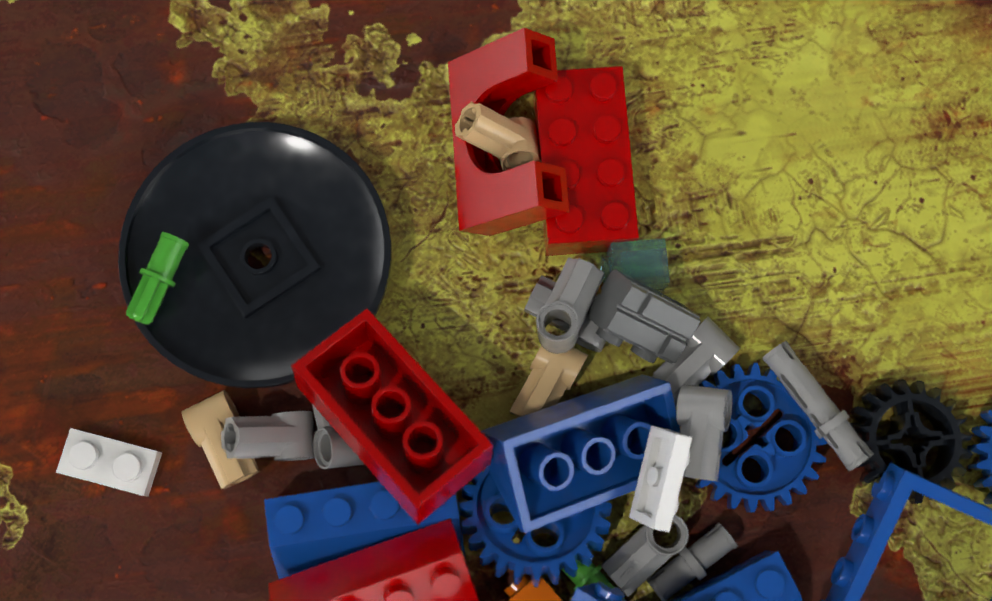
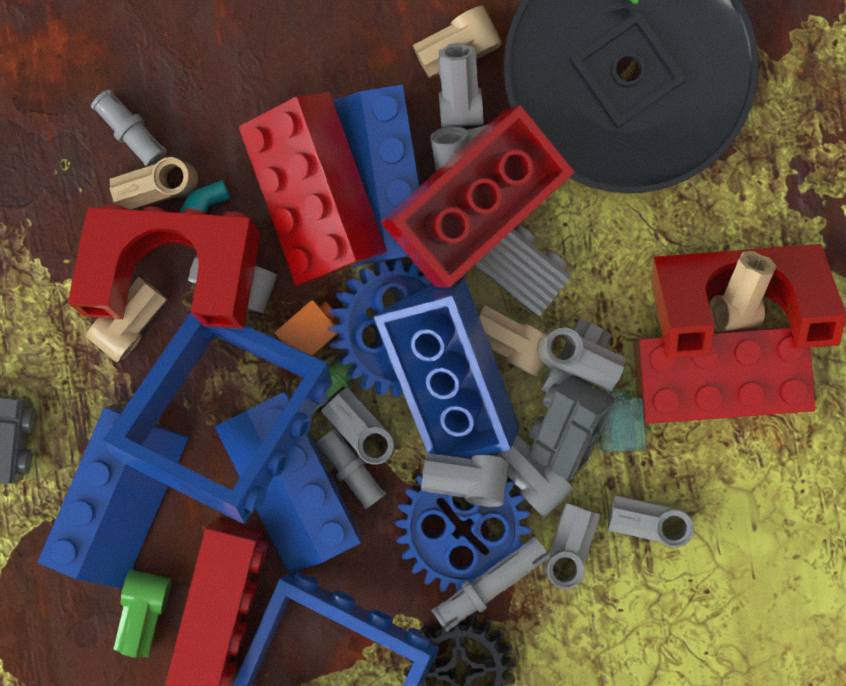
camera: 90 degrees right, 10 degrees up
white plate [629,425,693,532] -> none
none -> light grey brick [475,224,571,316]
none -> light grey piece [543,502,600,589]
none -> light grey piece [607,494,694,547]

